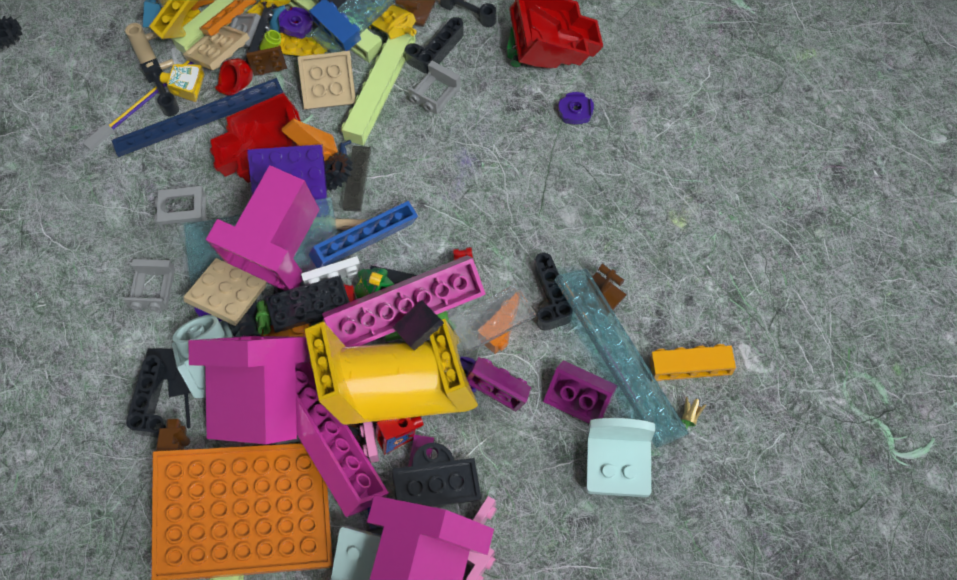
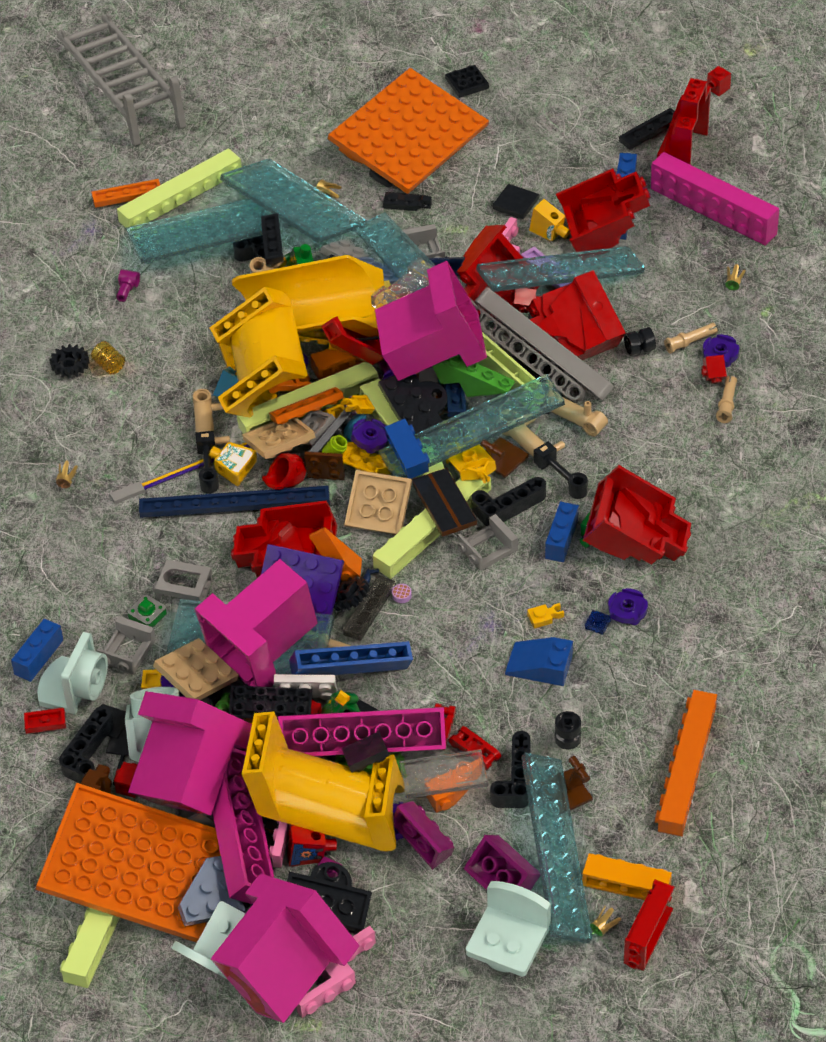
camera: 20 degrees right, 15 degrees down
none -> blue brick [11,619,63,682]
none -> red plate [24,708,66,734]
none -> light aqua piece [37,632,108,715]
none -> pearl gold piece [56,460,78,488]
none -> clear yellow wheel [91,341,125,375]
none -> red brick [114,762,138,798]
none -> piece [128,595,167,627]
none -> yellow plate [141,669,162,689]
none -> sand blue plate [178,856,245,926]
none -> lavender tile [392,584,412,603]
none -> black tile [412,468,477,537]
none -> red plate [448,726,501,770]
none -> blue slope [505,637,573,686]
none -> yellow plate [527,603,564,629]
none -> blue brick [545,501,579,563]
none -> black wheel [555,711,581,750]
none -> clear blue plate [585,610,611,635]
none -> red door [624,879,675,971]
none -> orange brick [655,690,717,836]

